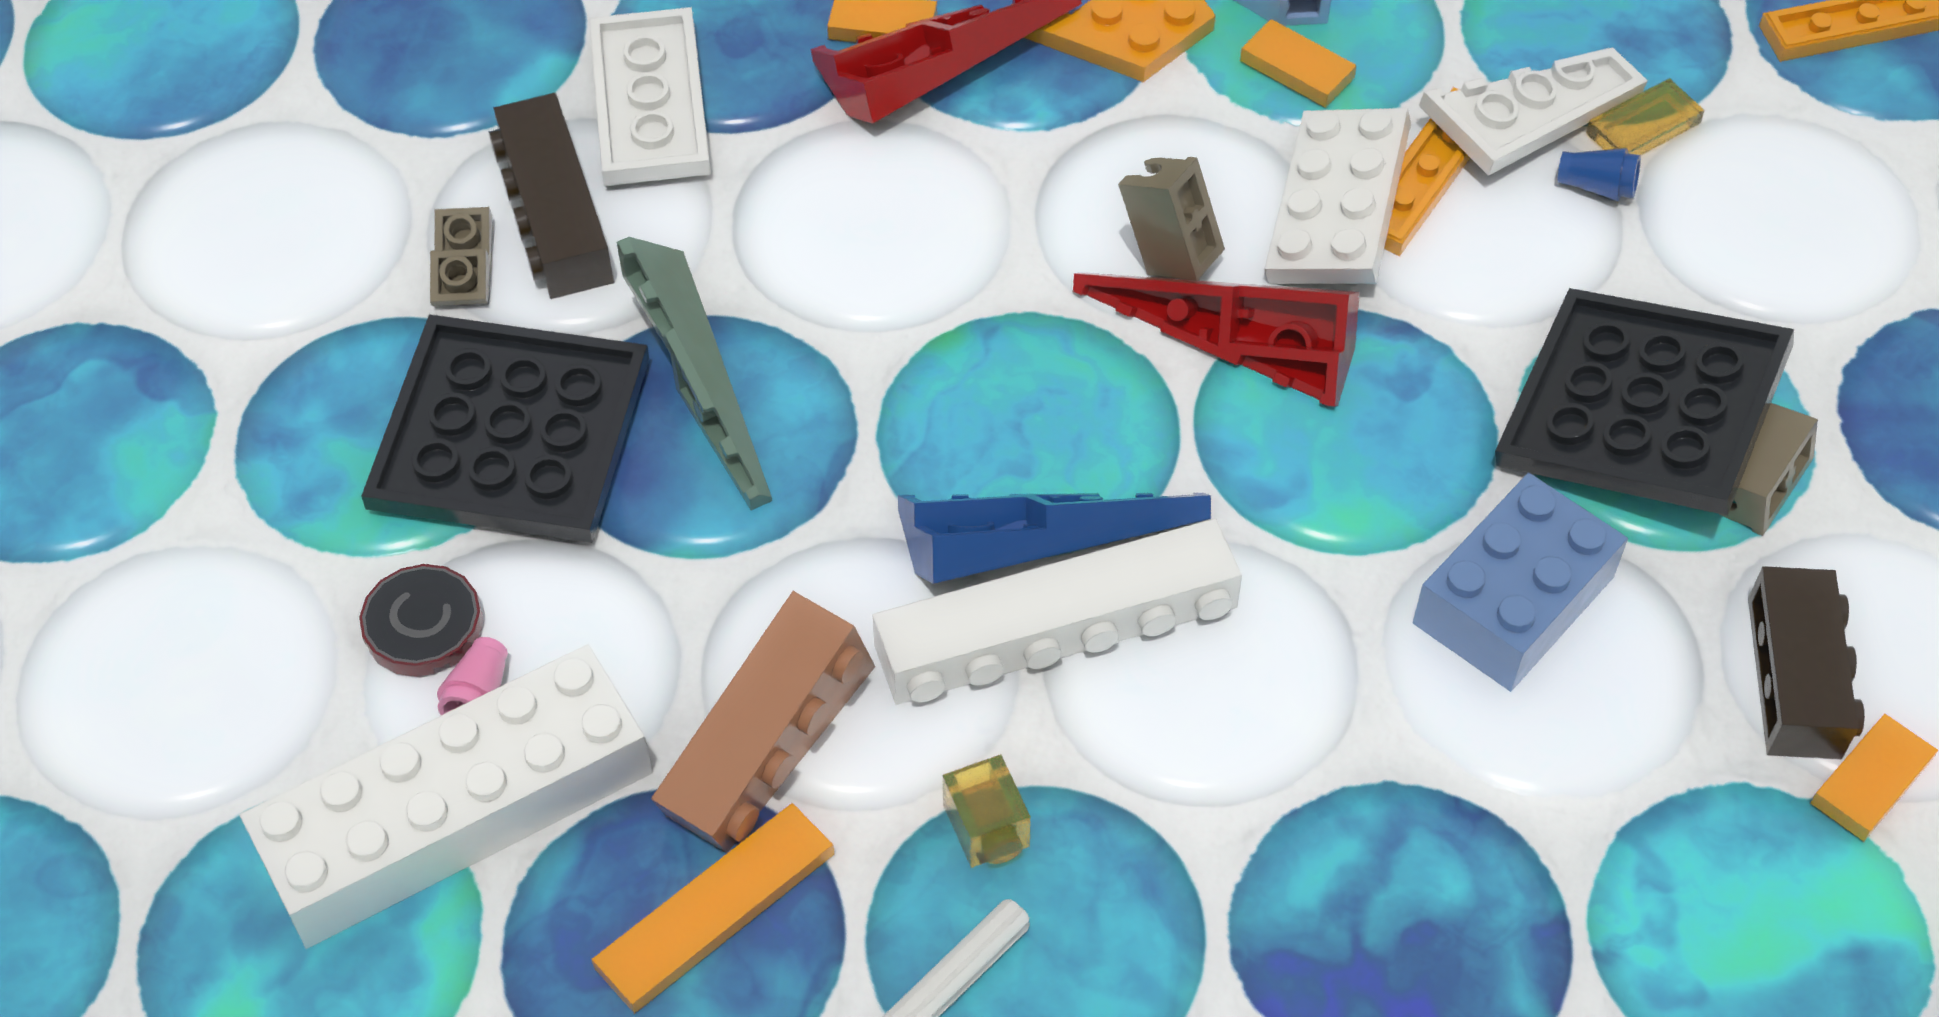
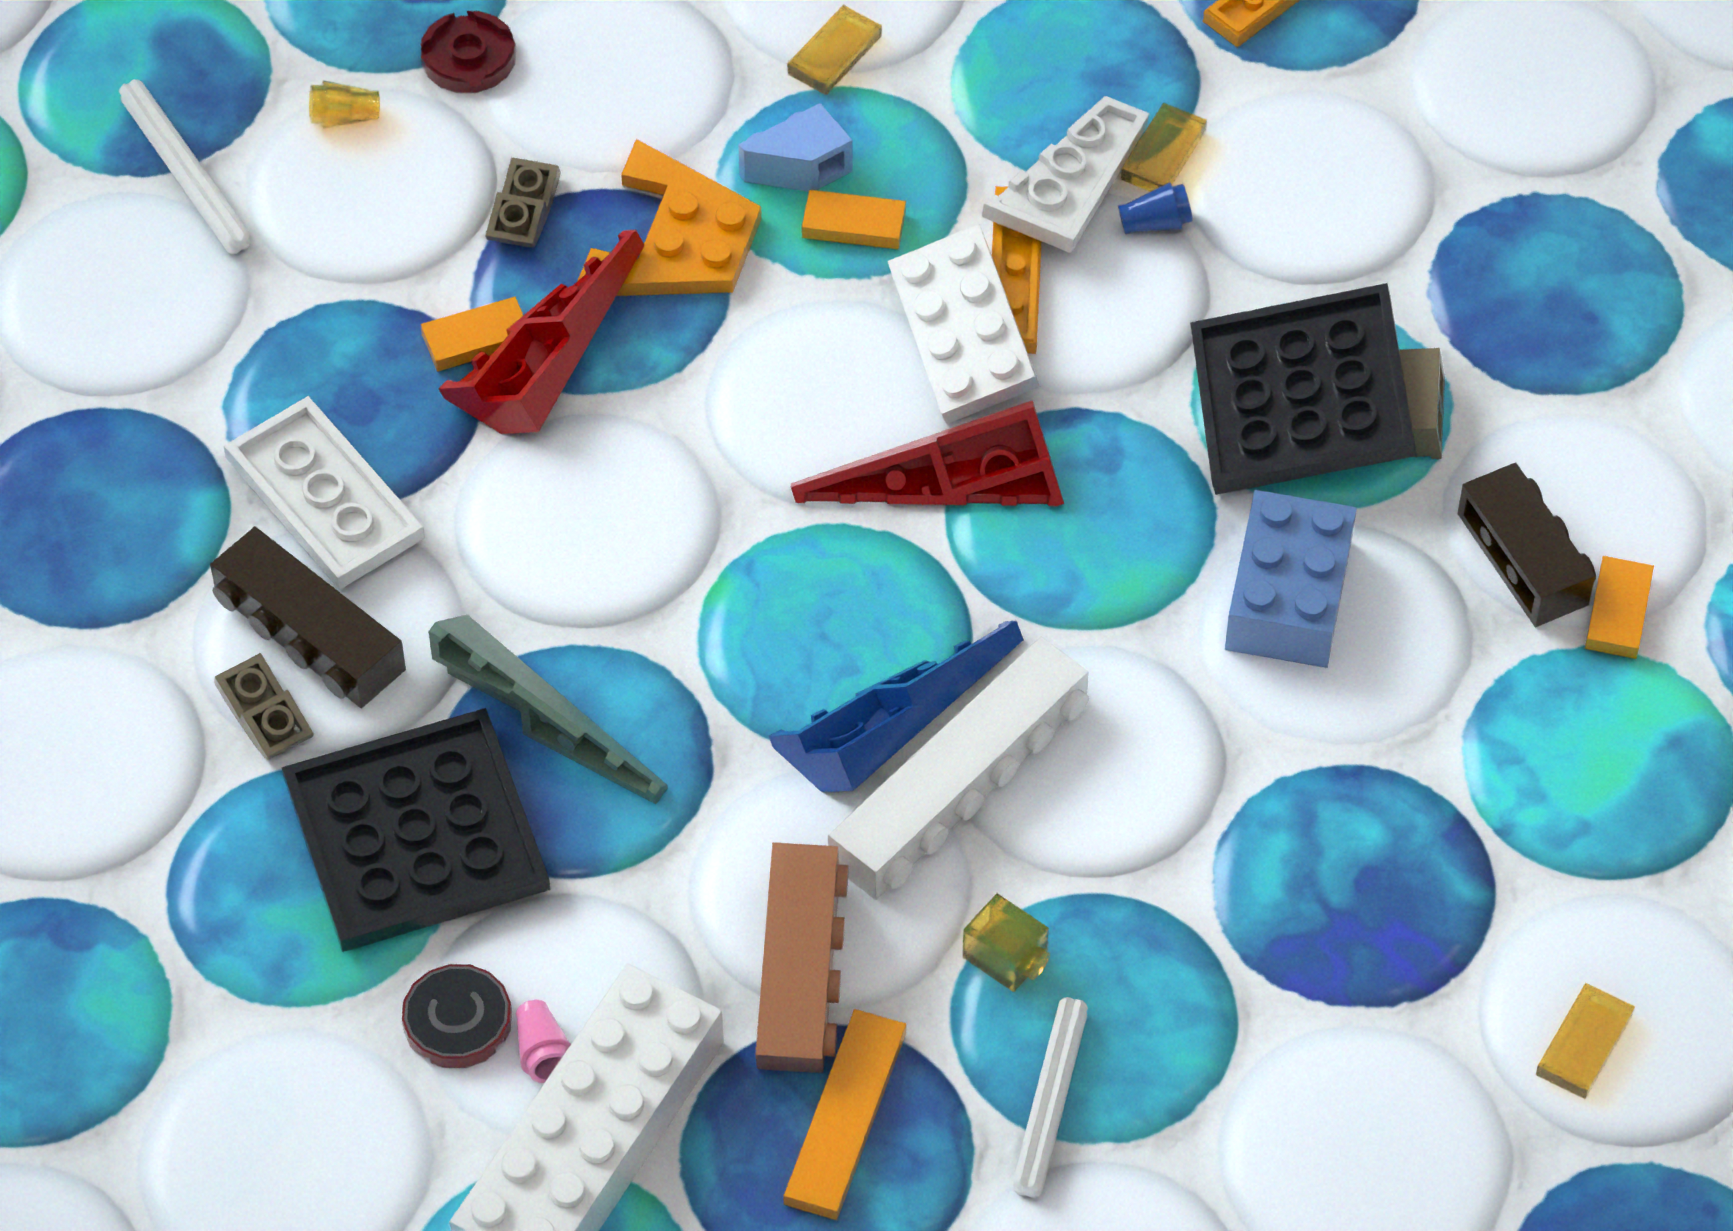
camera: 30 degrees left, 0 degrees up
dark tan hinge [1118,157,1225,281] -> none

